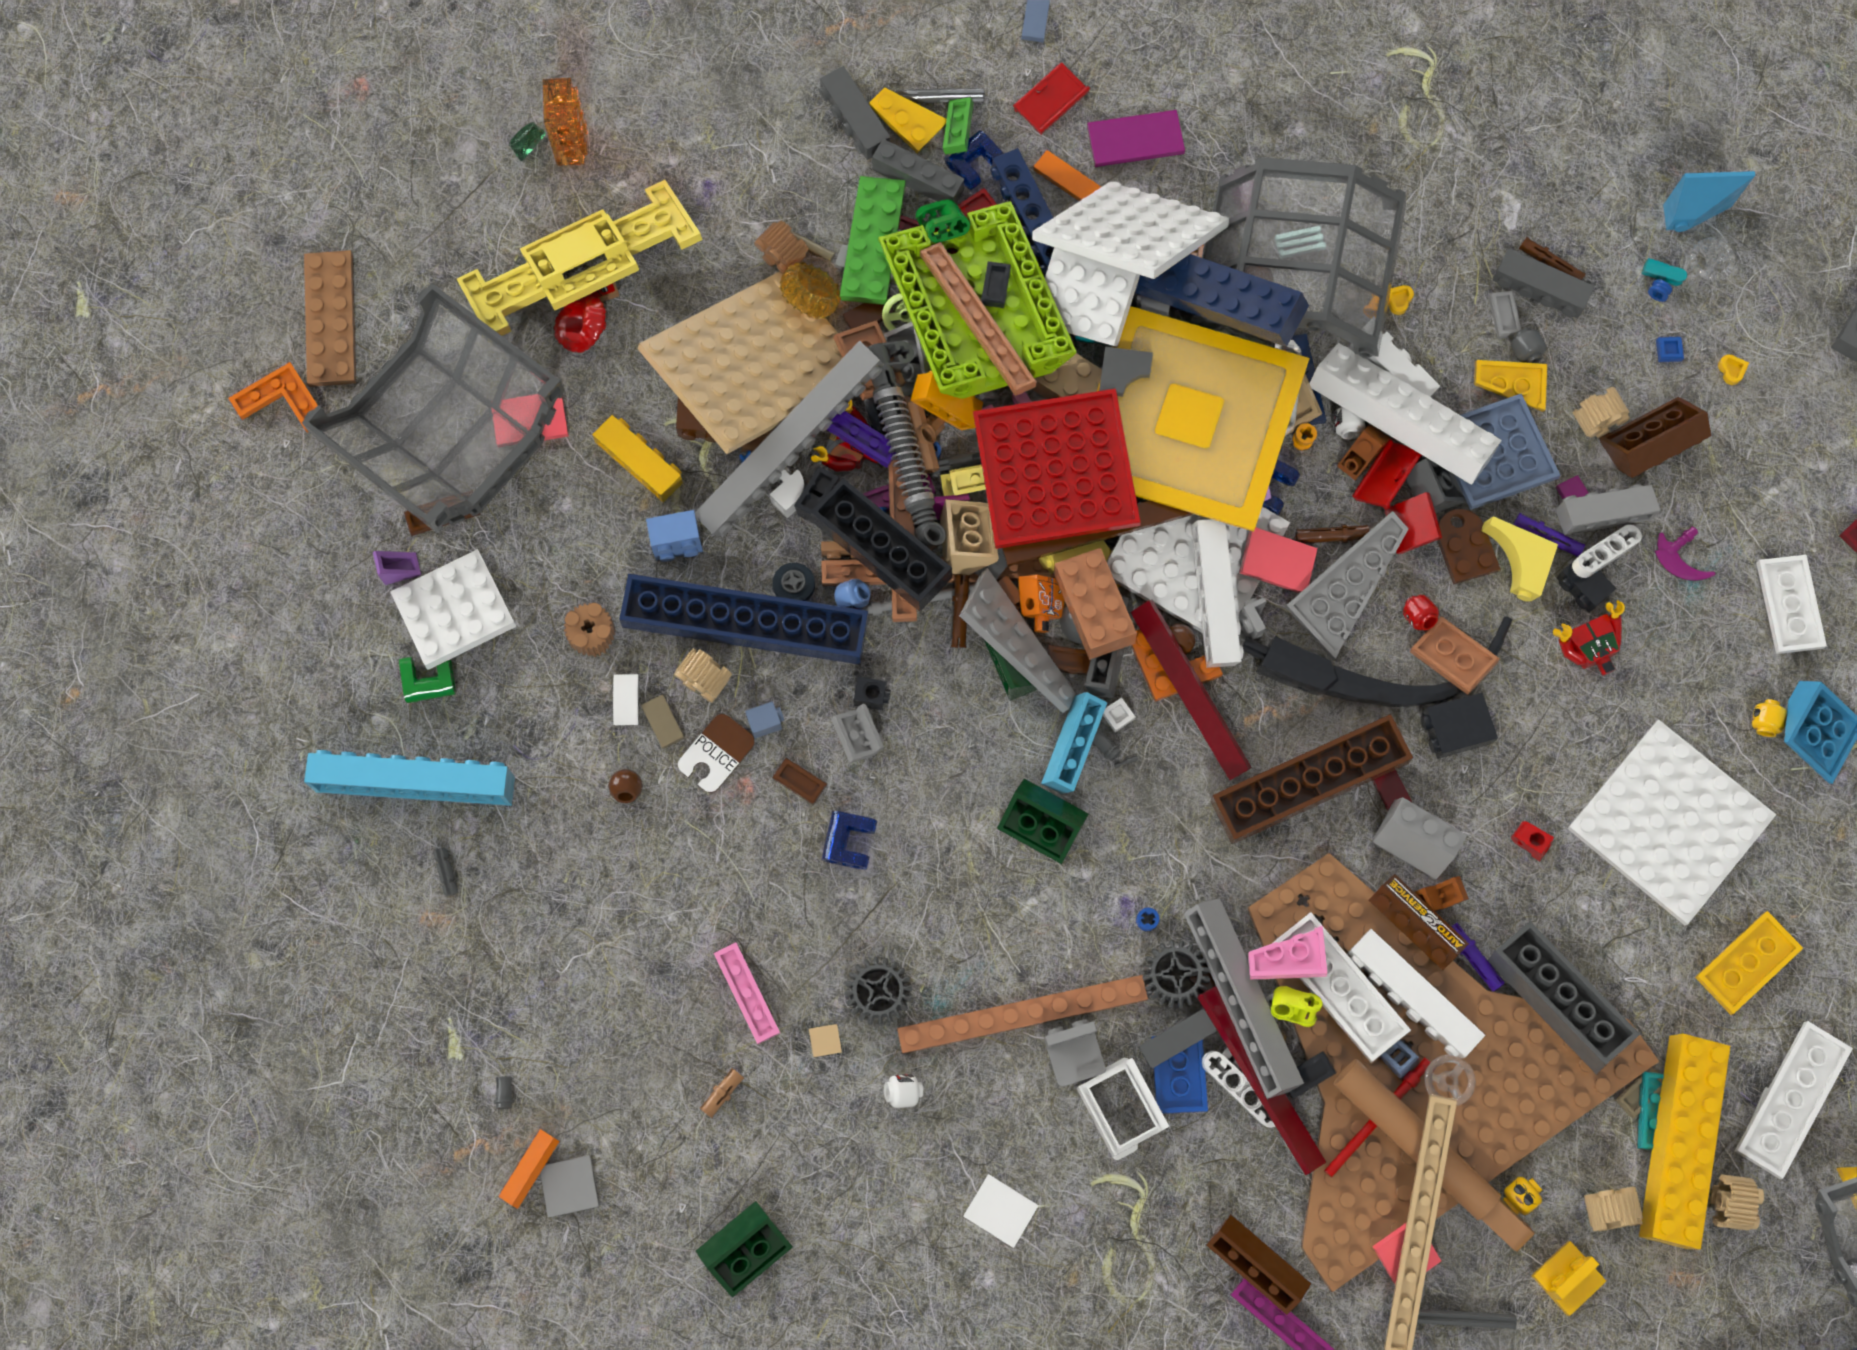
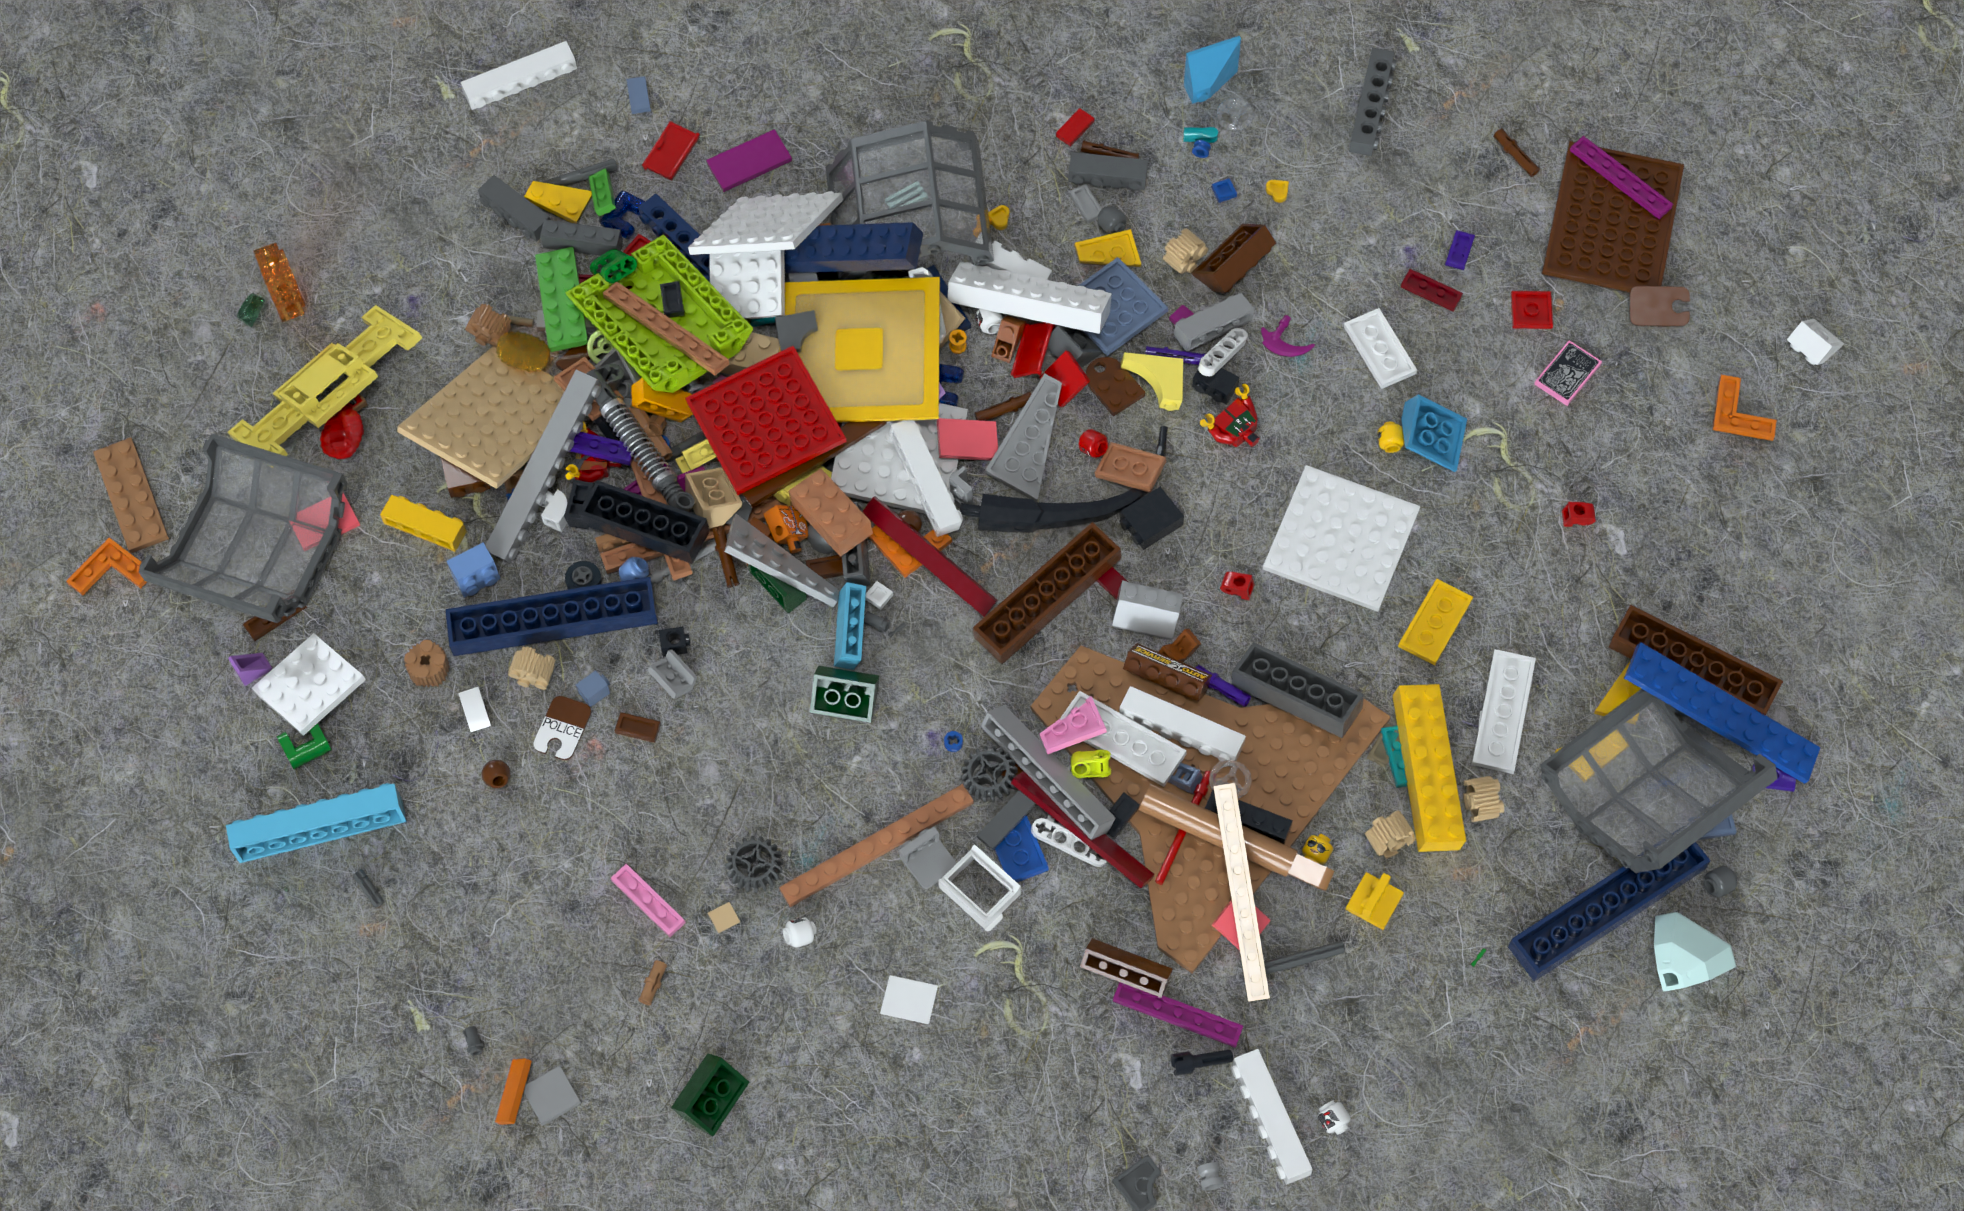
camera: 15 degrees left, 10 degrees down
dark tan tile [641,694,685,749] -> none
clear blue connector [821,811,878,870] -> none
orange tile [1033,150,1101,201] -> none
none -> red tile [1056,108,1095,147]
none -> black brick [1205,790,1293,845]

